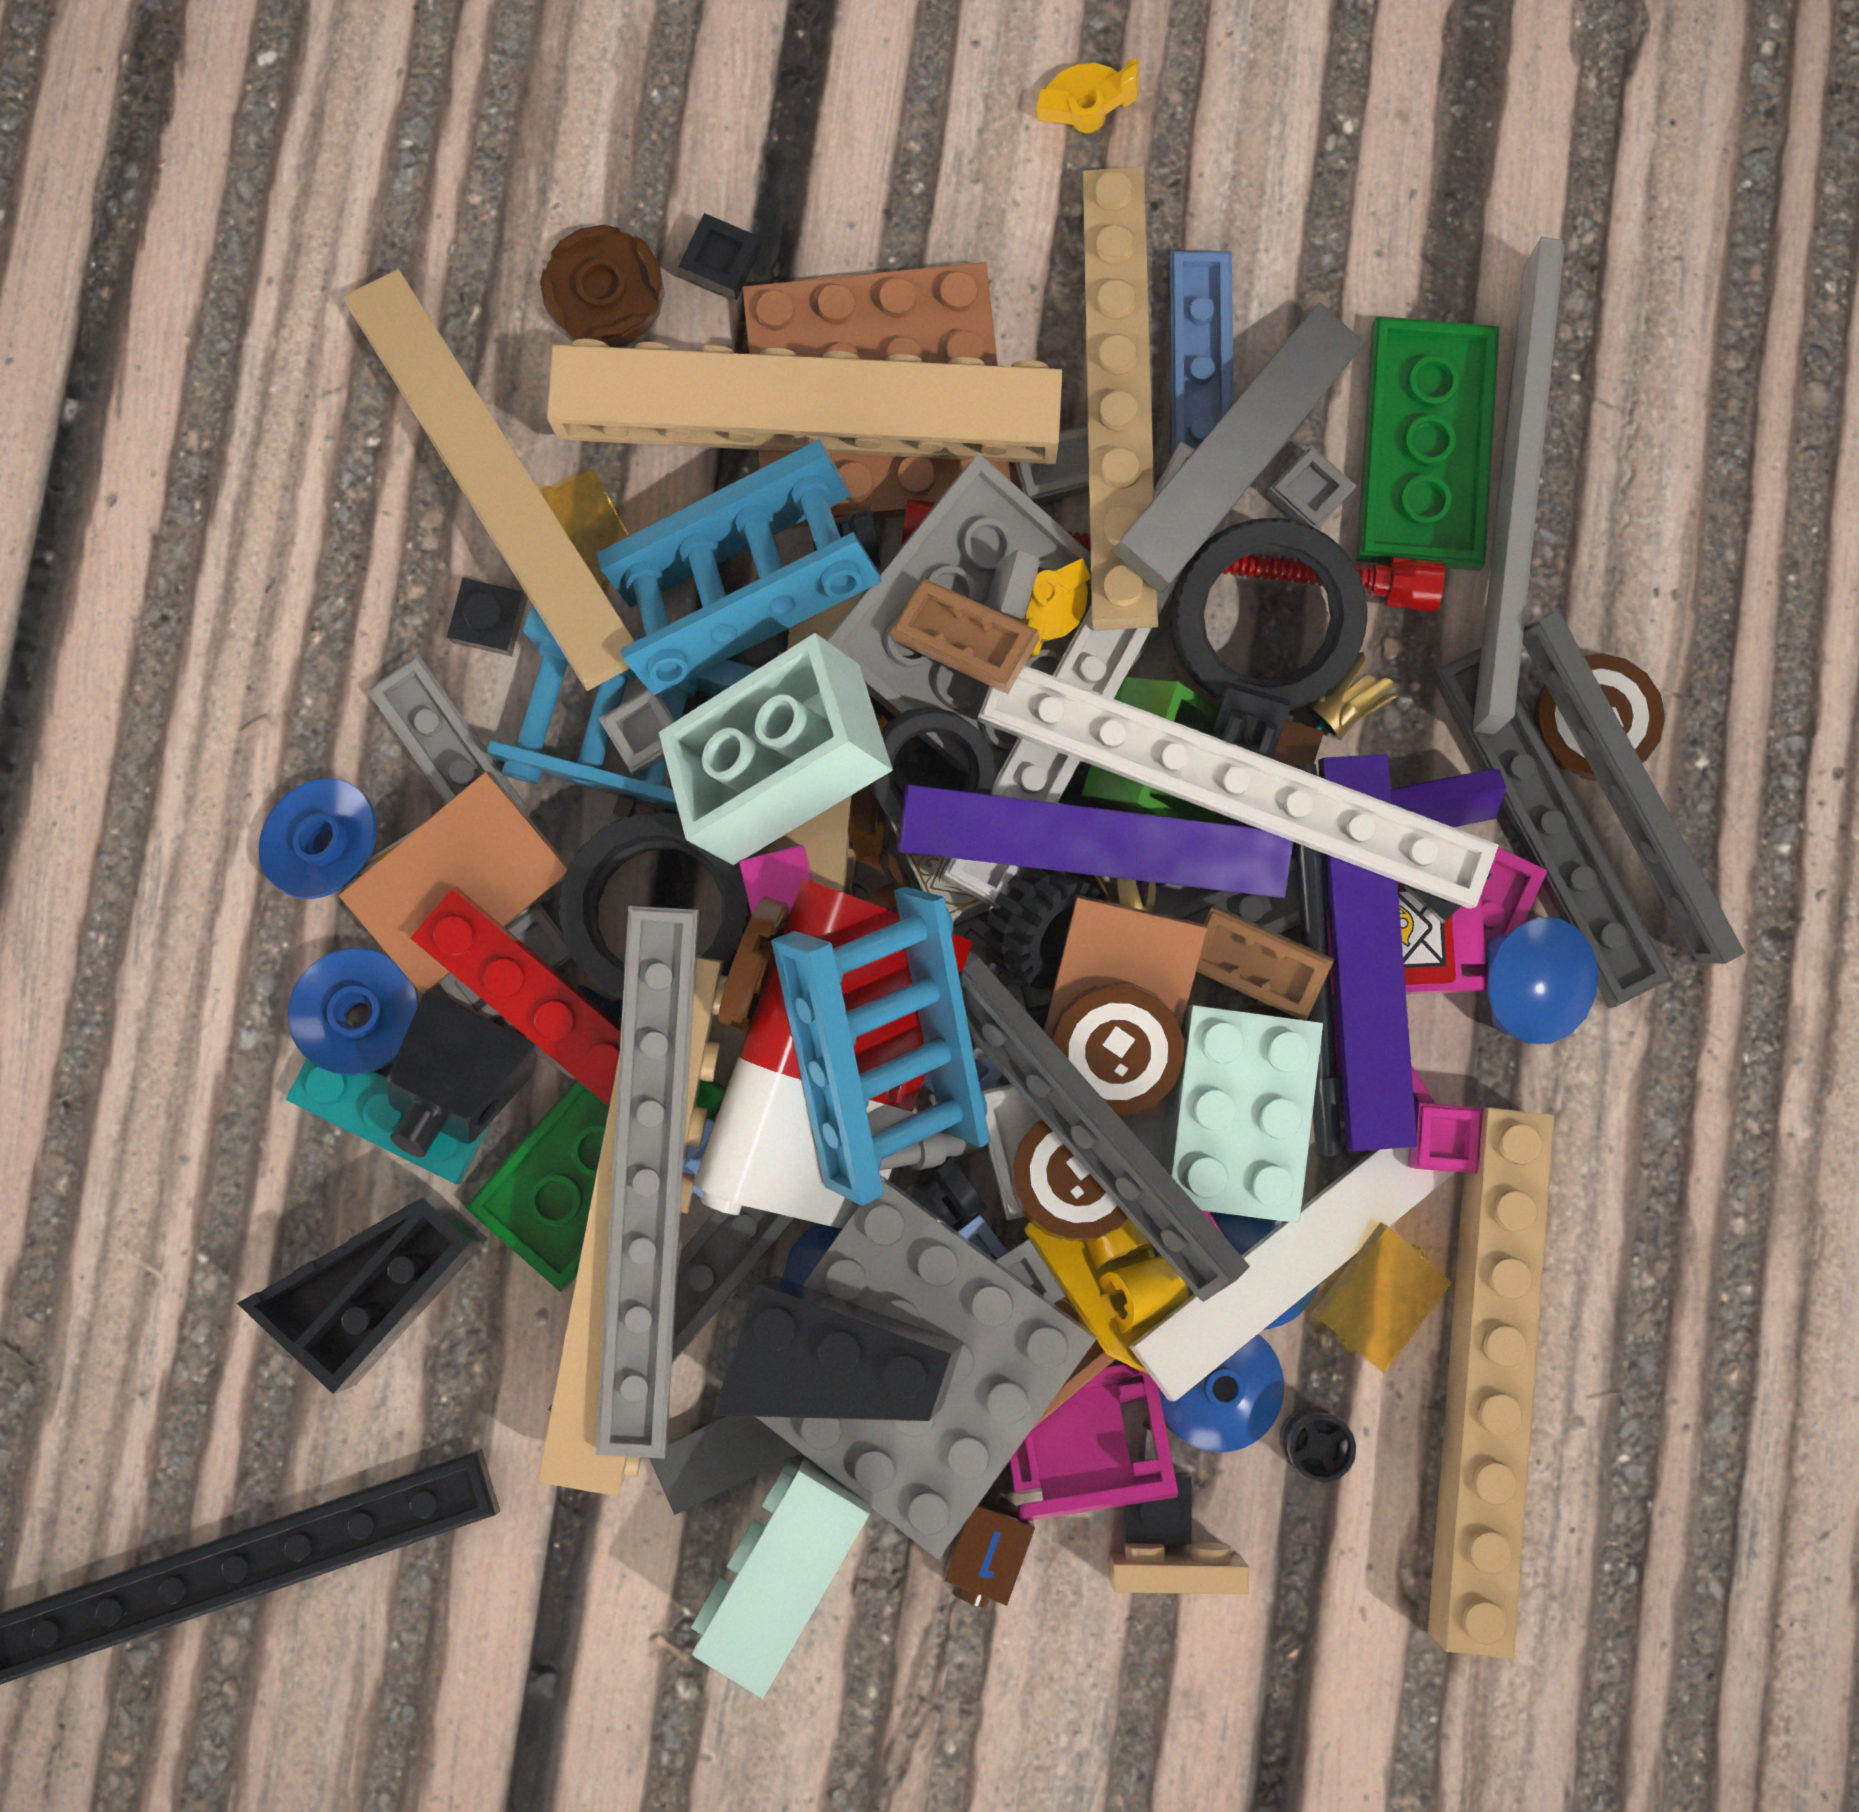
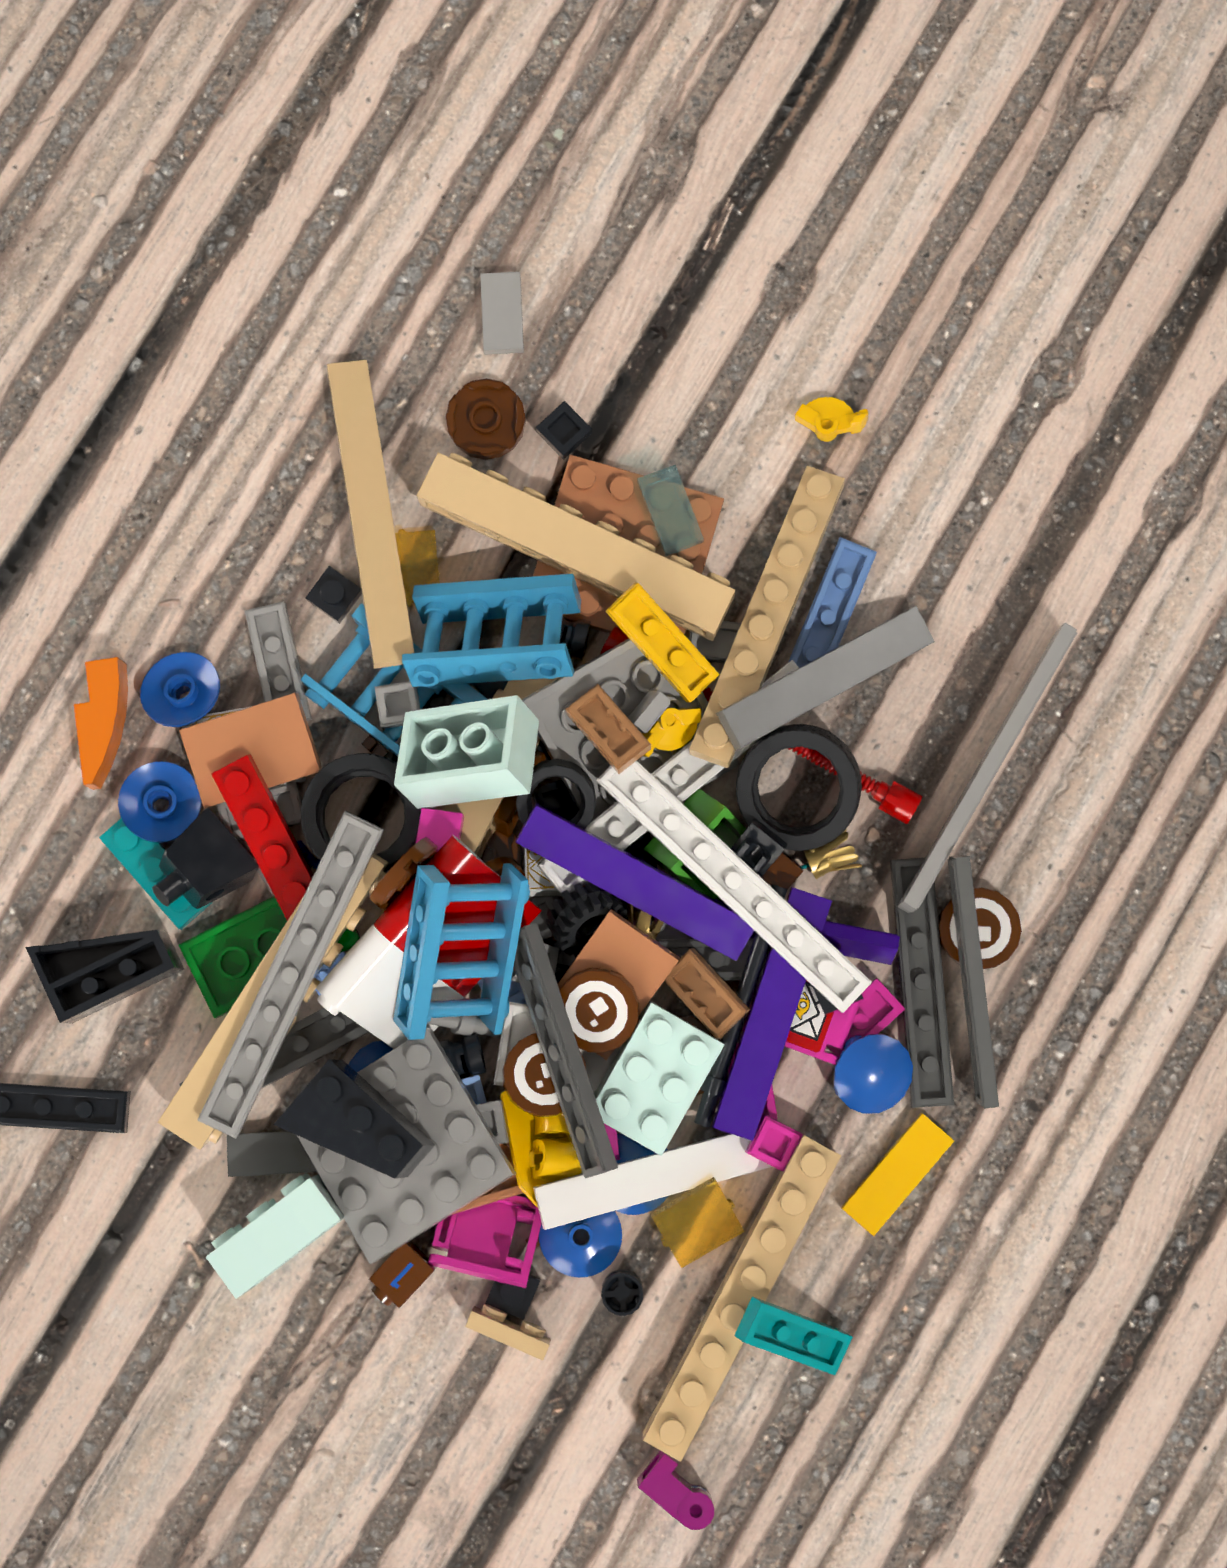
camera: 20 degrees right, 0 degrees up
light grey tile [1266,445,1357,529] -> none
green tile [1356,316,1499,571] -> none
none -> orange slope [74,657,128,790]
none -> light grey tile [480,272,524,355]
none -> yellow tile [605,583,720,703]
none -> clear light blue tile [637,465,704,556]
none -> magenta leg [637,1451,715,1530]
none -> teal plate [734,1296,853,1375]
none -> yellow tile [840,1113,954,1237]

